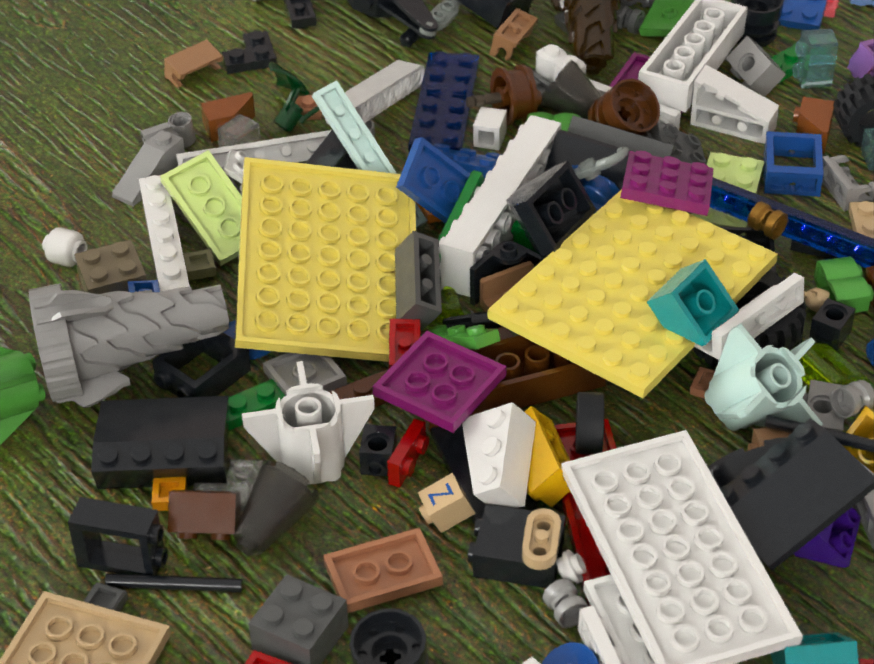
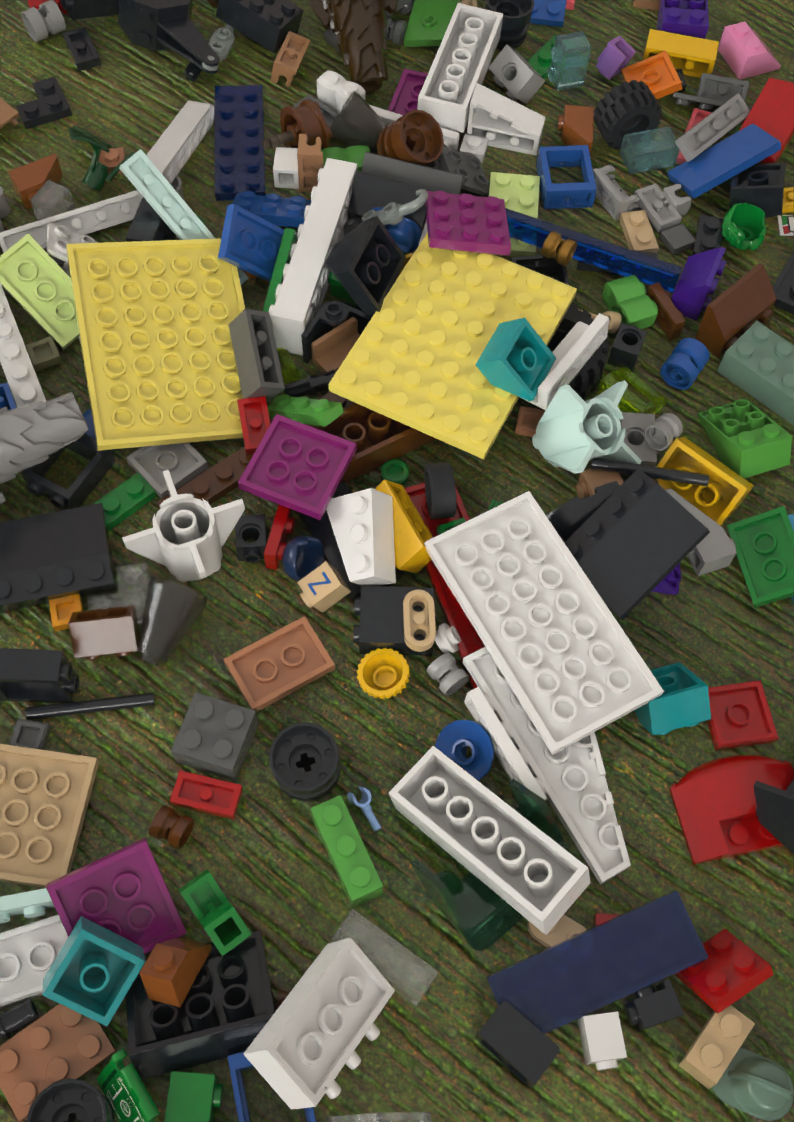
camera: 15 degrees left, 20 degrees up
none -> dark blue hair [281,536,324,581]
none -> medium nougat hinge [297,134,324,192]
none -> yellow hat [357,648,410,699]
none -> green tile [381,459,409,486]
none -> white plate [460,134,489,163]

